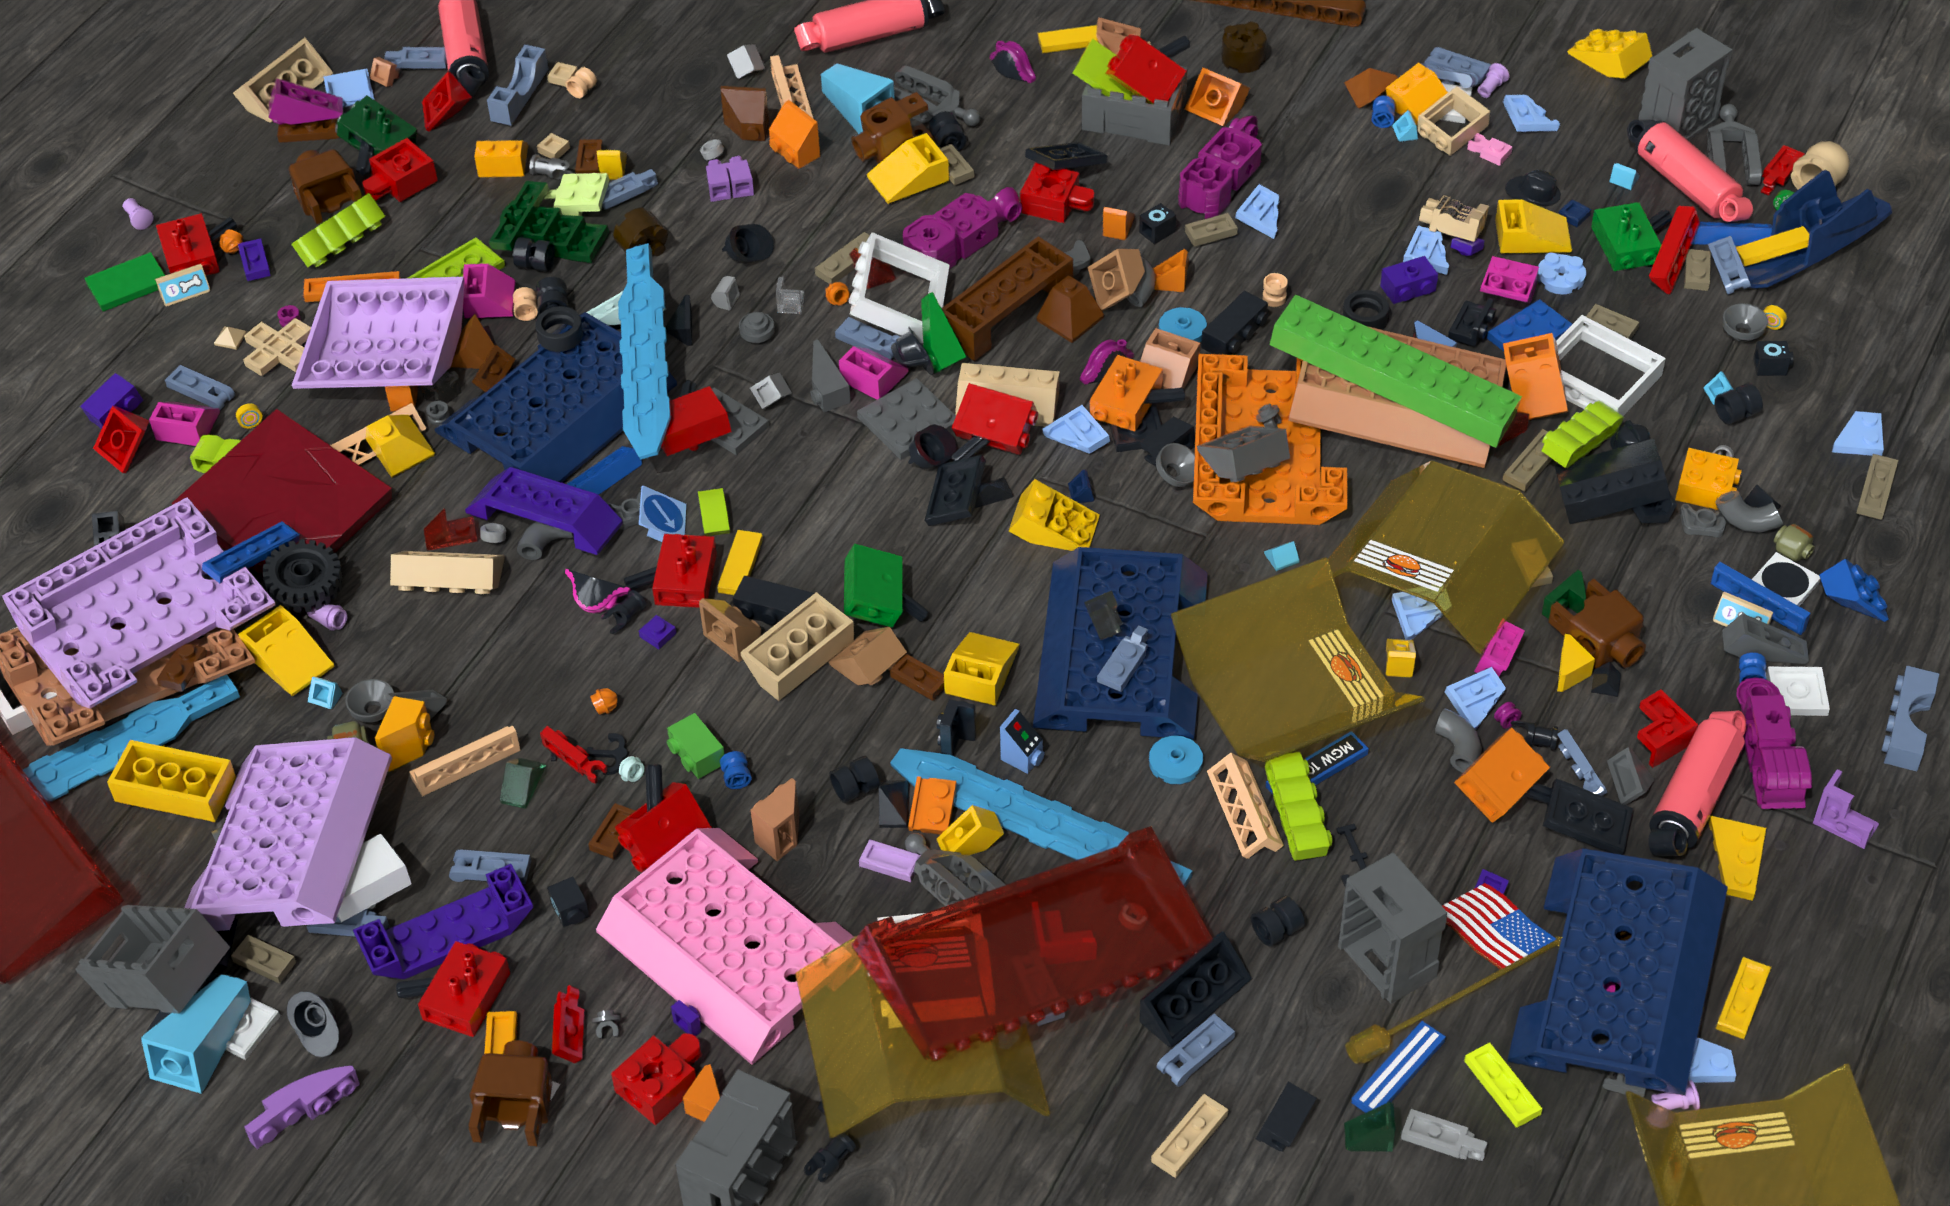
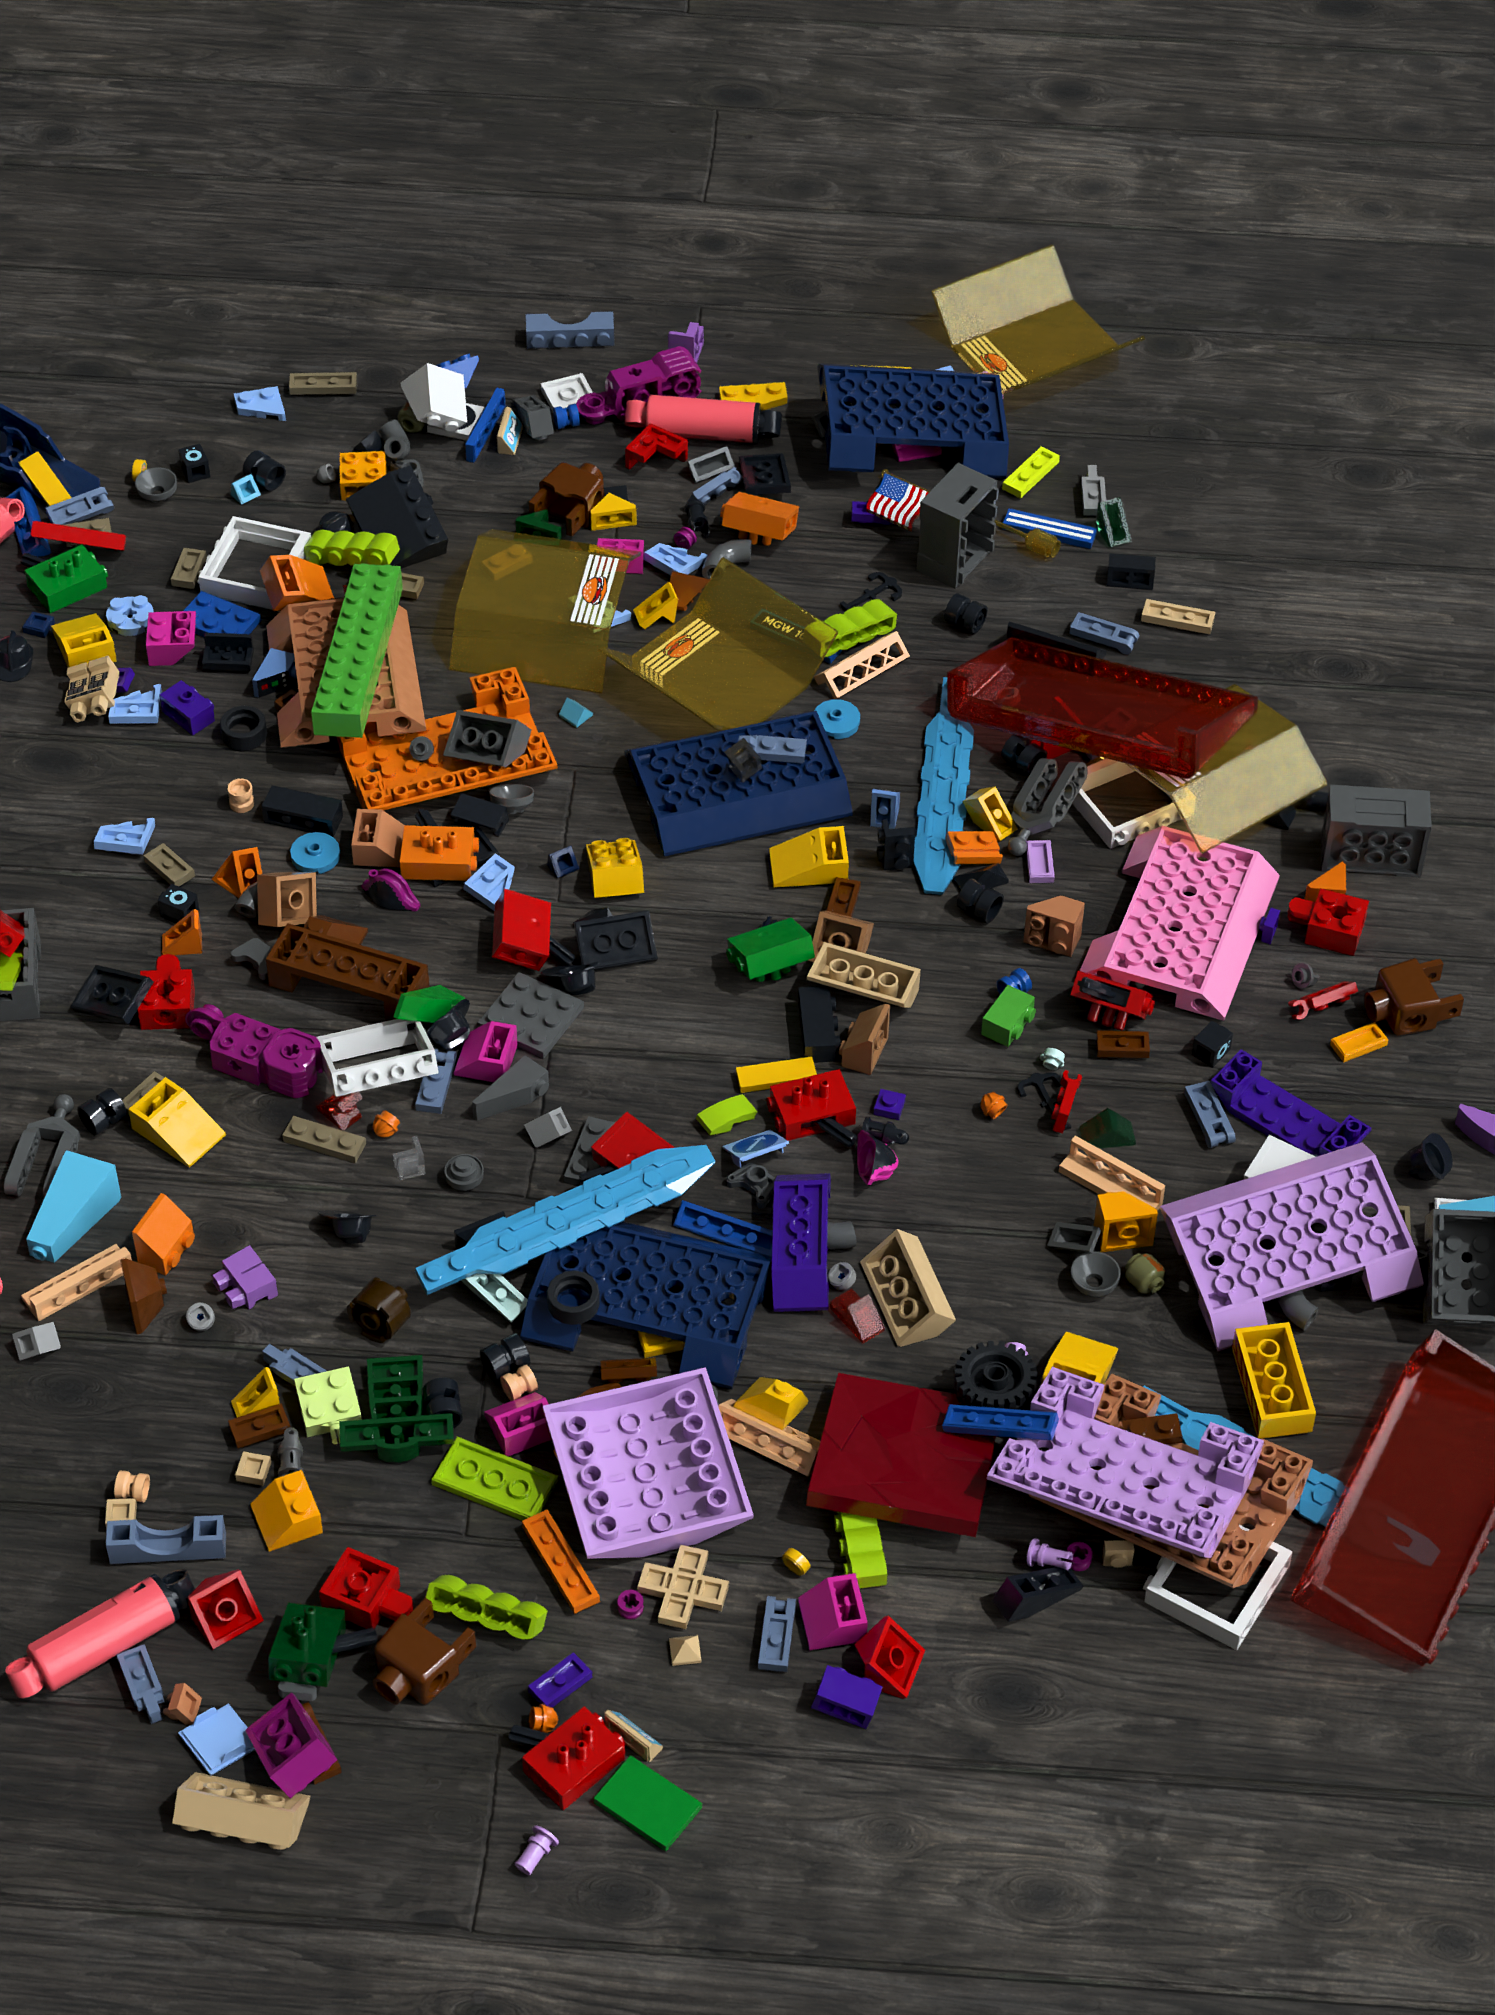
camera: 115 degrees left, 0 degrees up
medium azure slope [308,676,343,709] -> none
red piece [396,941,510,1037] -> none
light grey brick [711,276,740,310] -> none
reddish brown piece [851,92,934,164] -> none
tan slope [955,363,1059,427] -> none
magenta brick [1178,116,1262,219] -> none
none -> white slope [401,363,467,432]
none -> dark orange slope [670,571,711,611]

